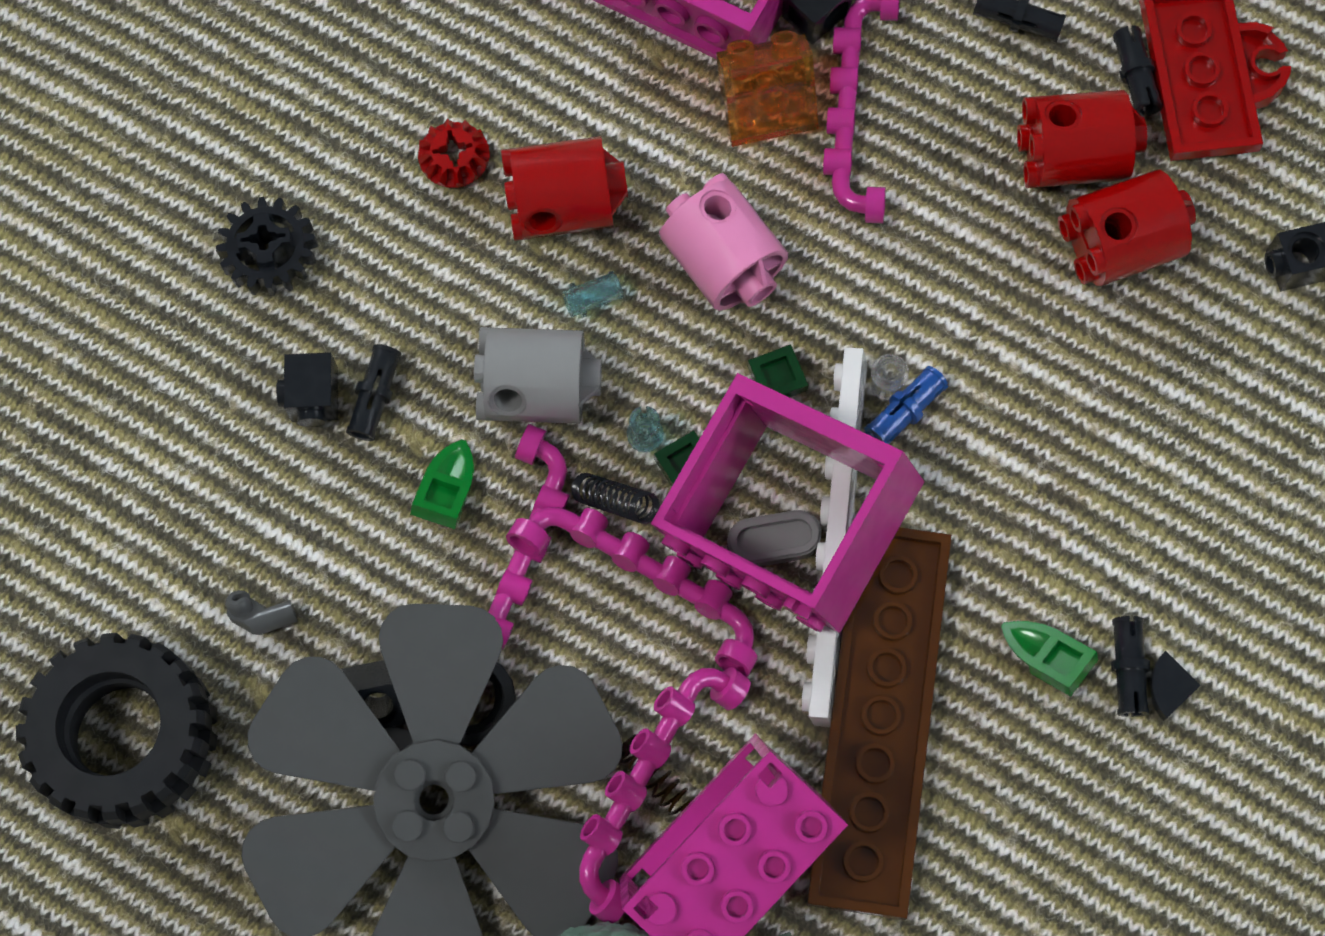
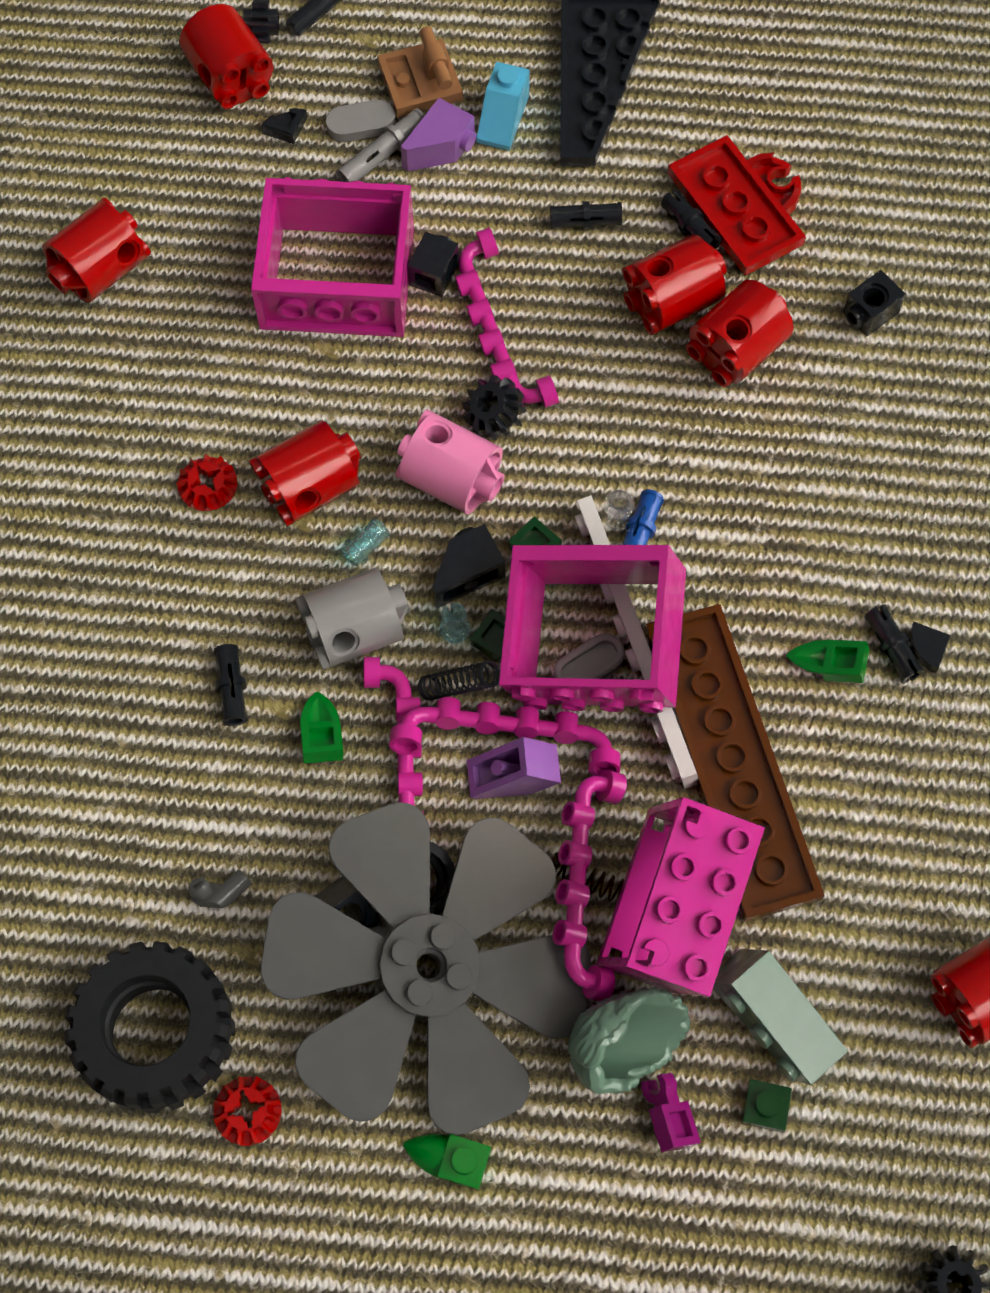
camera: 25 degrees left, 5 degrees down
black gear [216,197,318,296] -> none
black brick [276,352,338,427] -> none
clear orange plate [716,30,819,147] -> none
none -> red gear [213,1076,282,1146]
none -> black slope [432,524,506,608]
none -> black gear [461,374,527,441]
none -> medium lavender slope [467,737,561,799]

